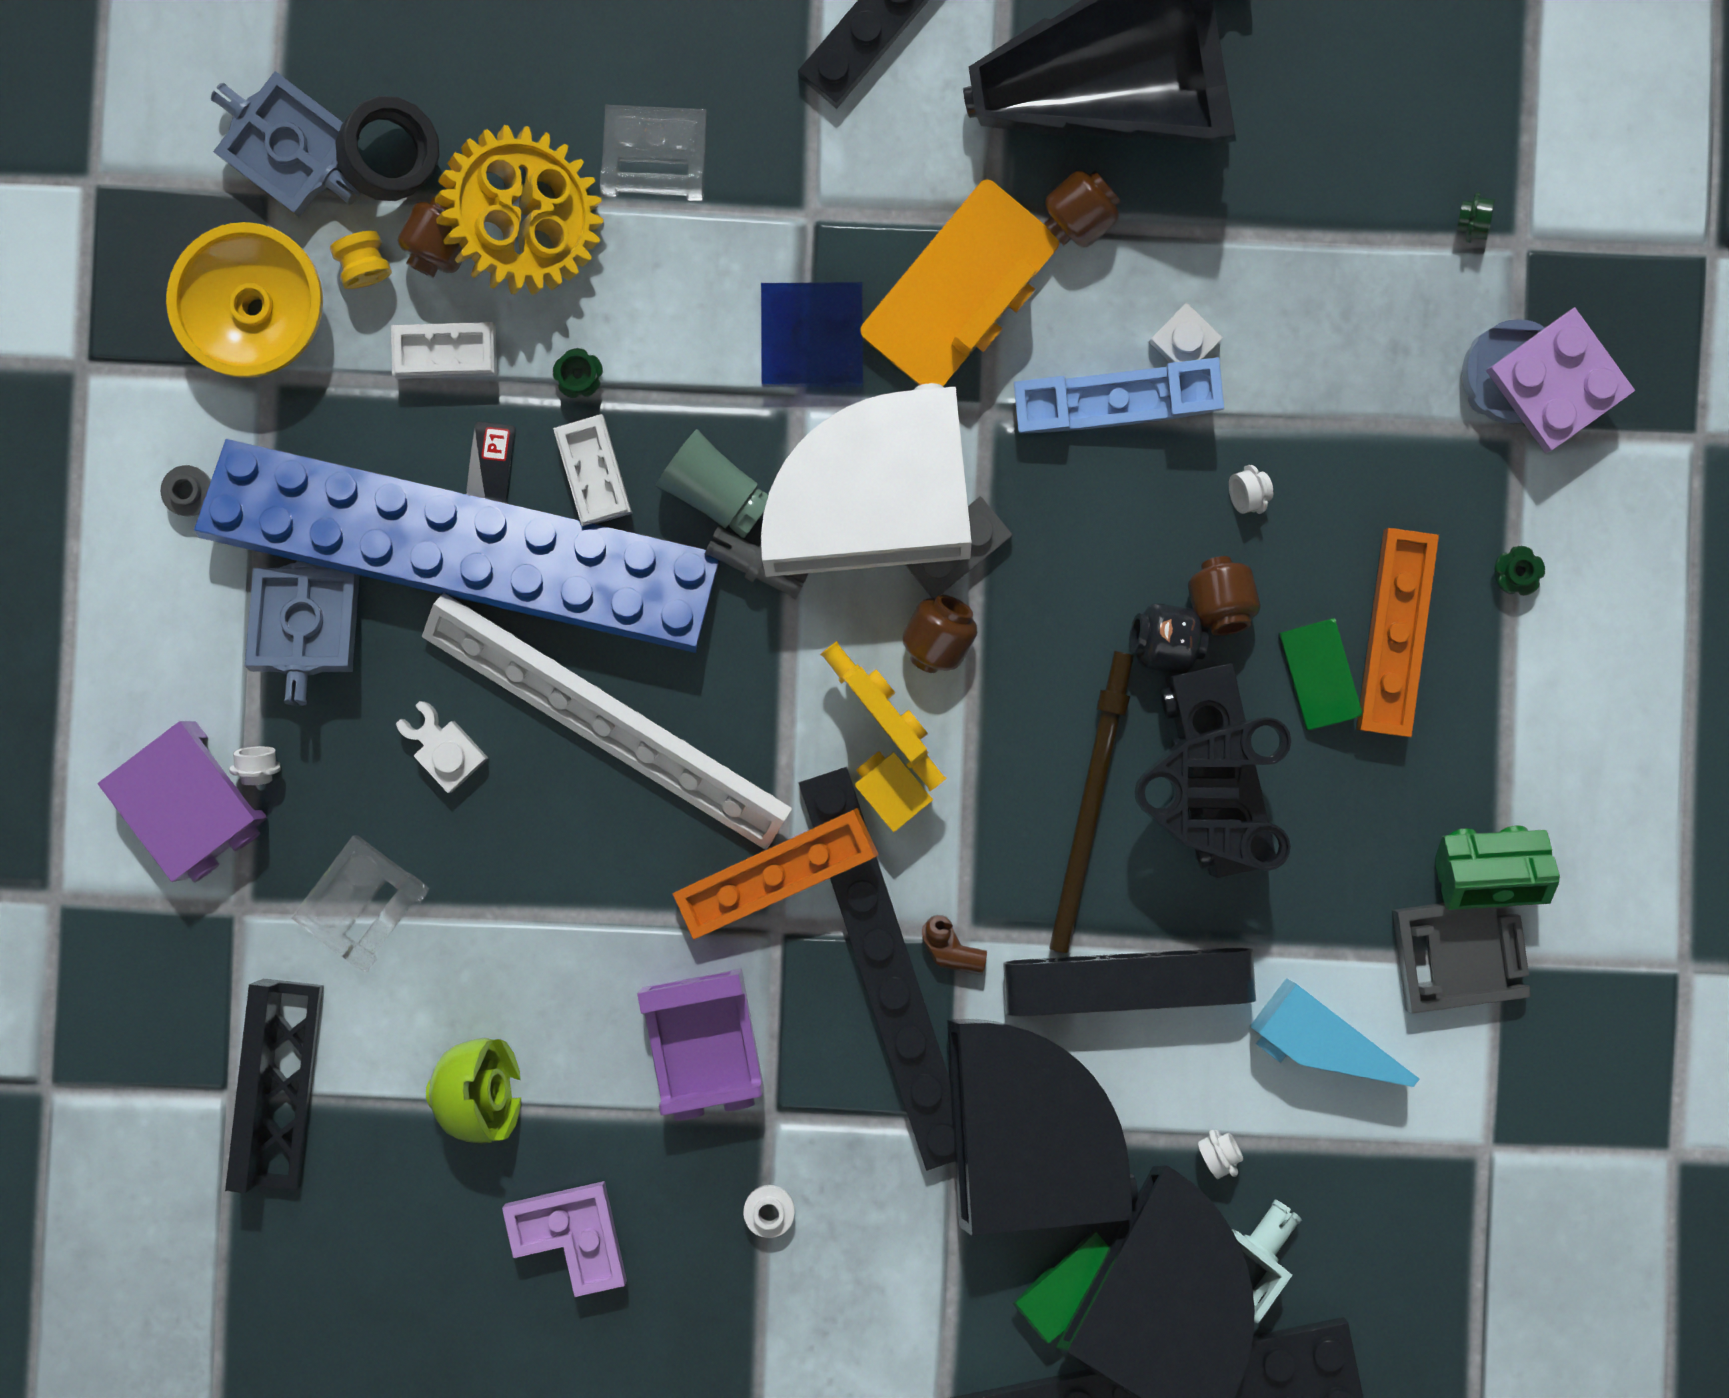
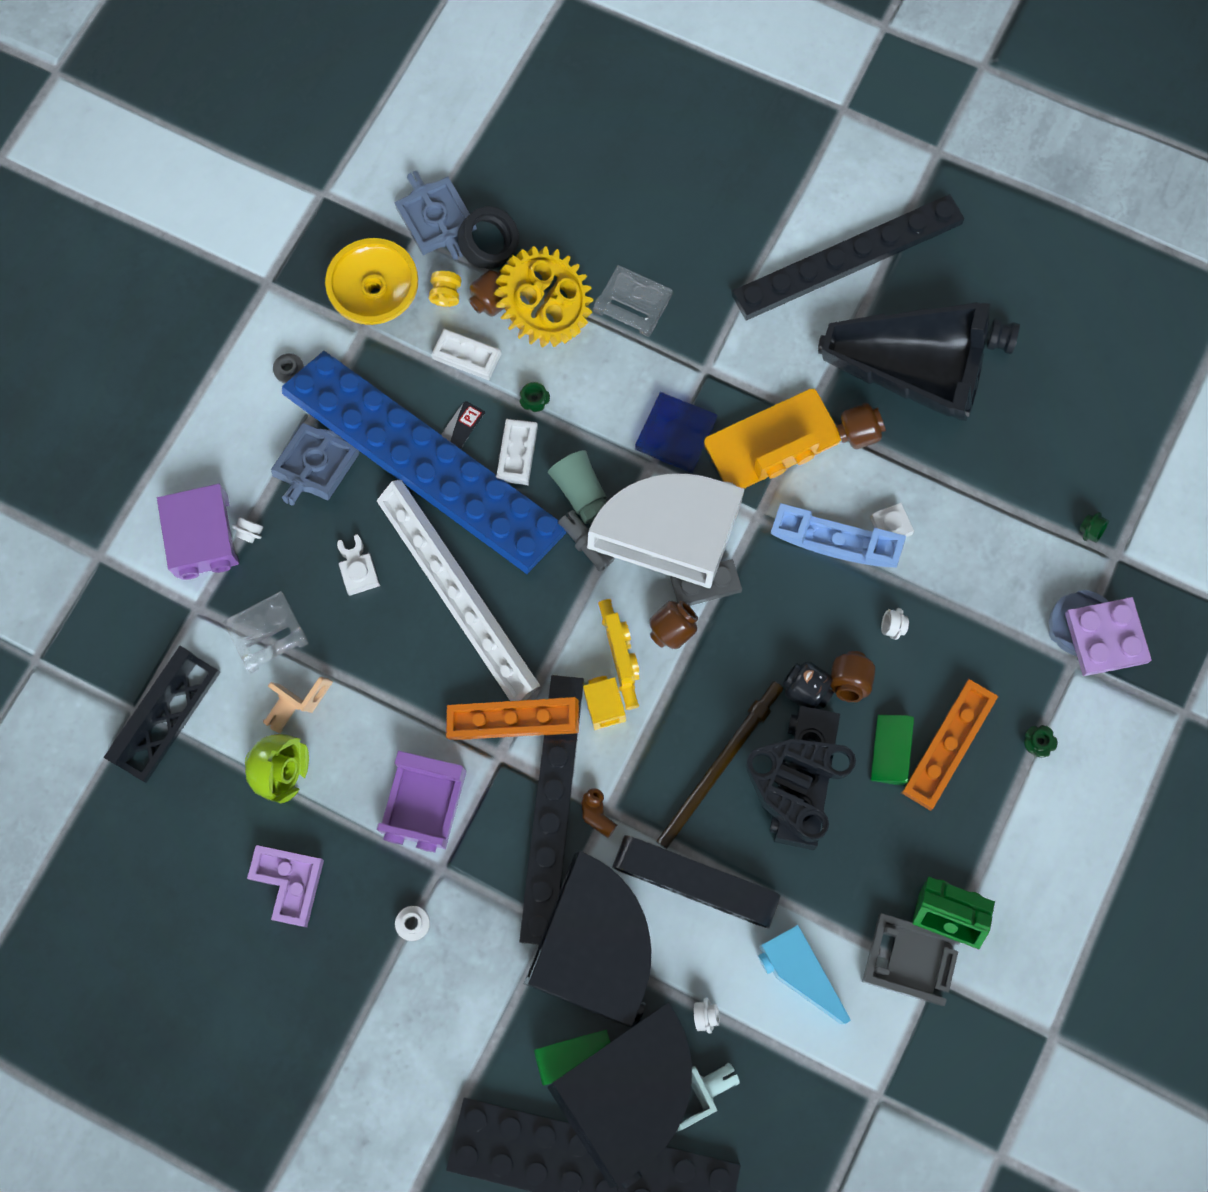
camera: 30 degrees right, 15 degrees down
none -> light nougat bracket [263,677,333,733]

